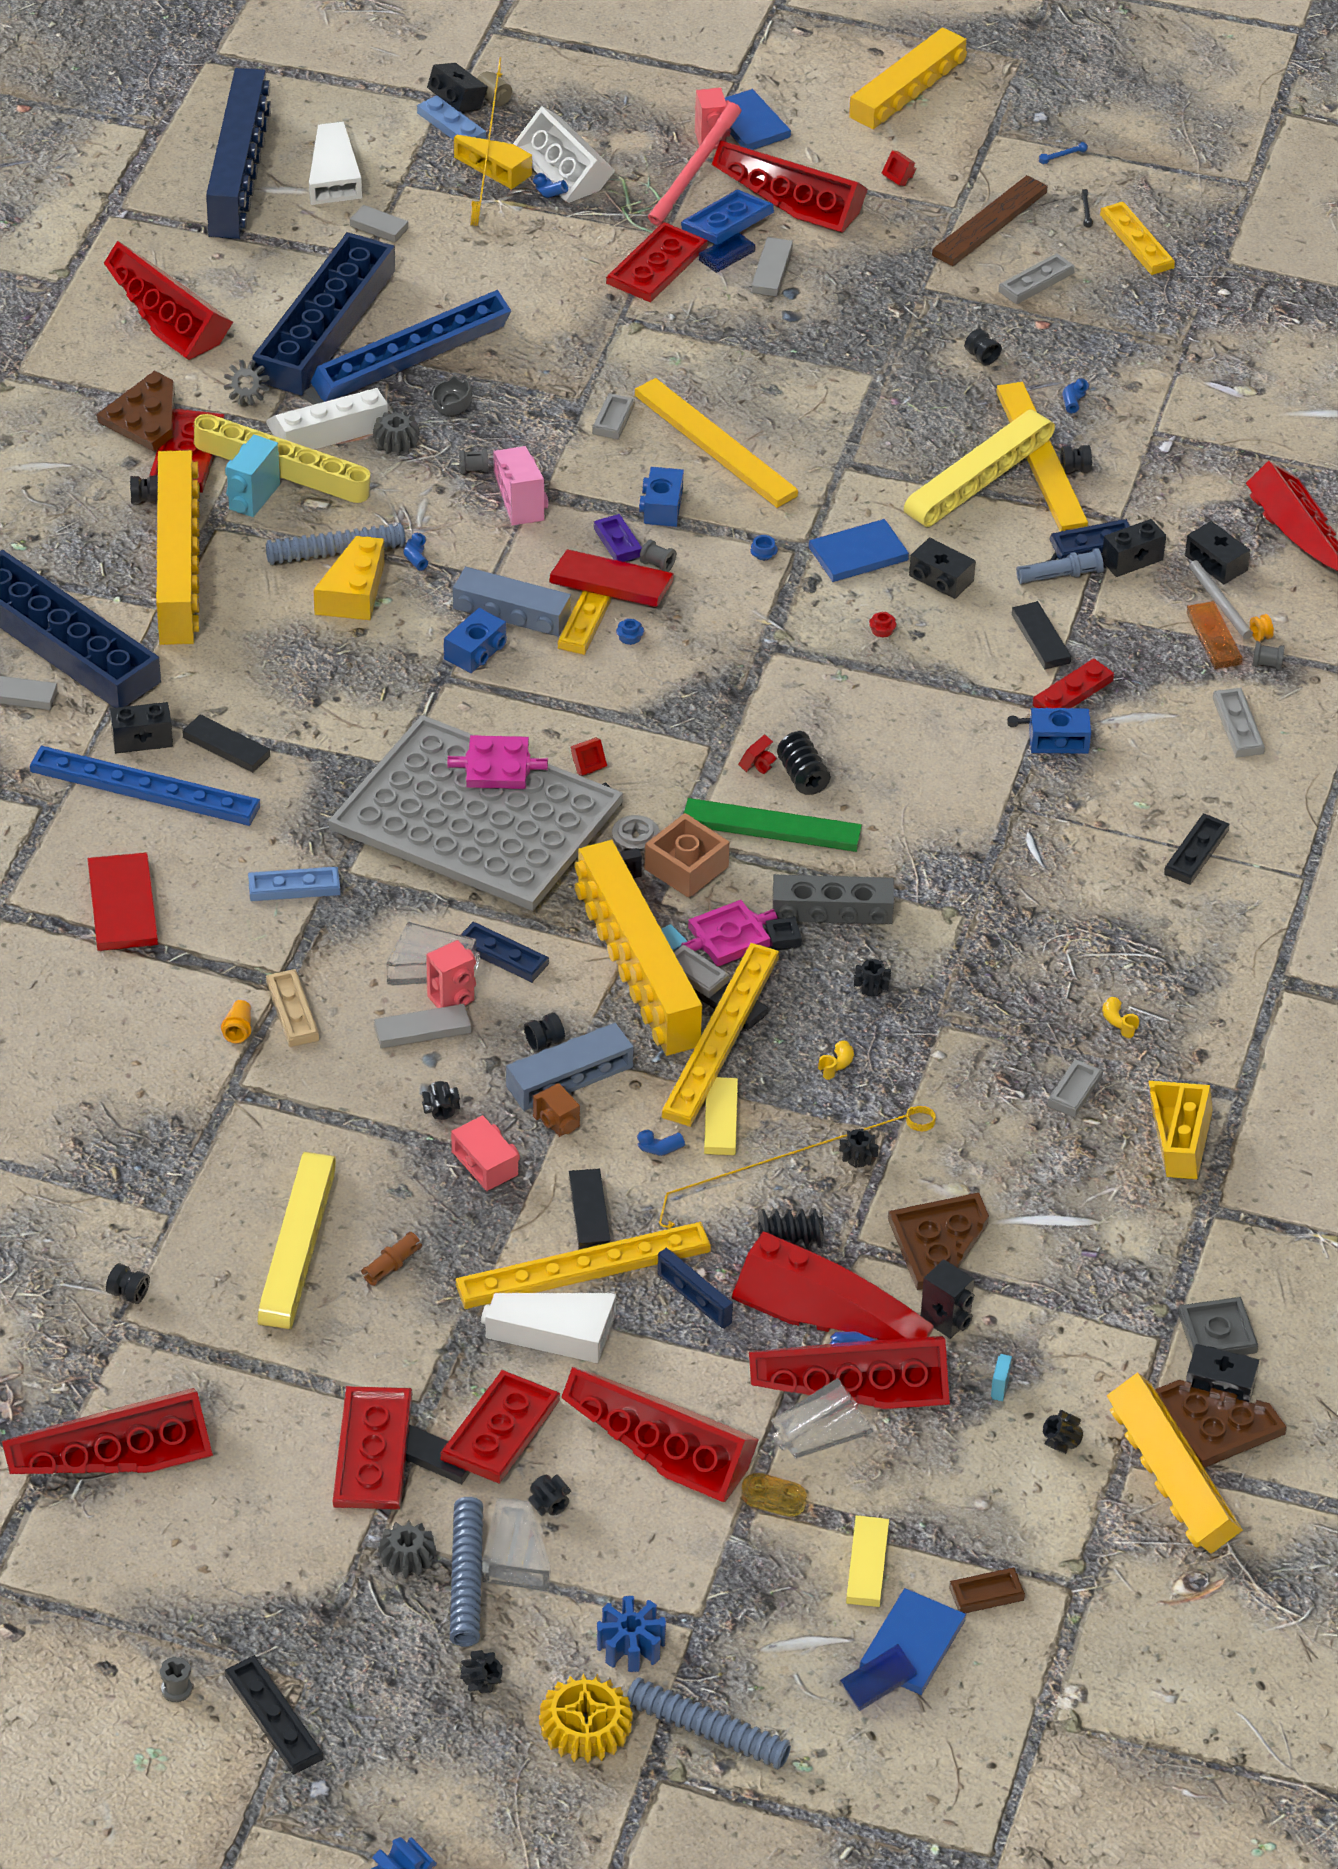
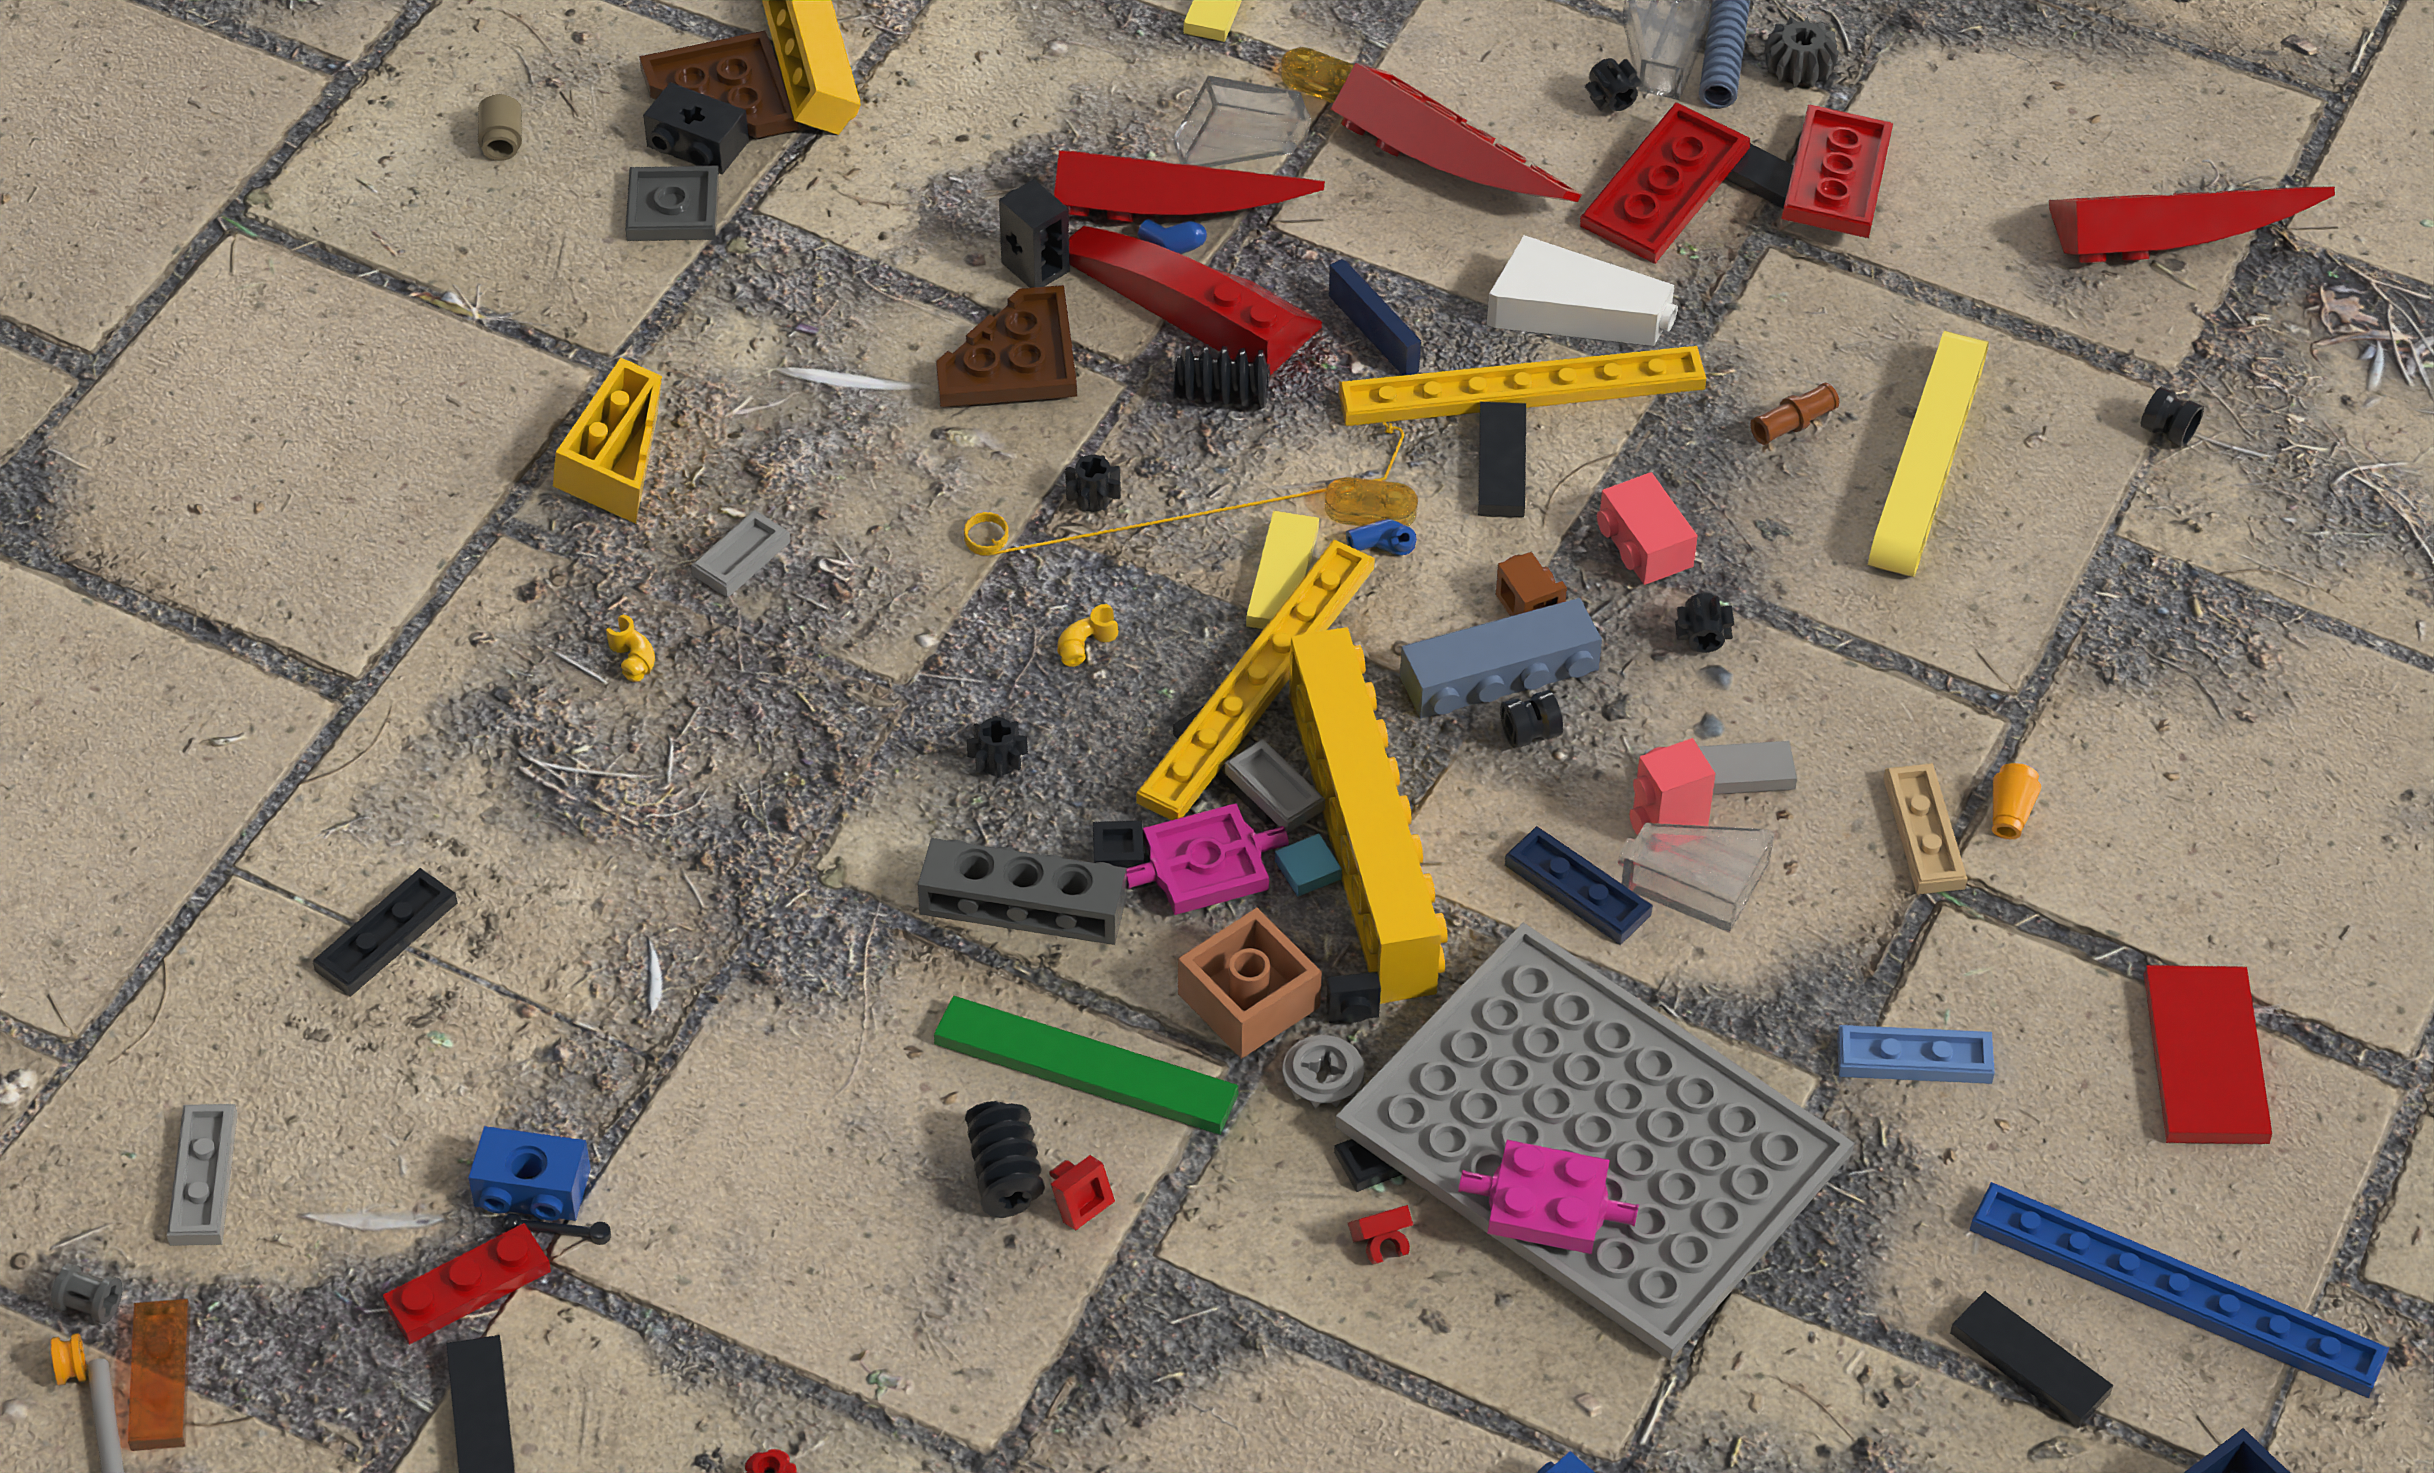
camera: 170 degrees left, 5 degrees up
black brick [110,702,173,754] -> none
medium azure tile [991,1354,1012,1401] -> none
black gear [1042,1410,1084,1454] -> none
none -> clear yellow plate [1324,477,1418,526]

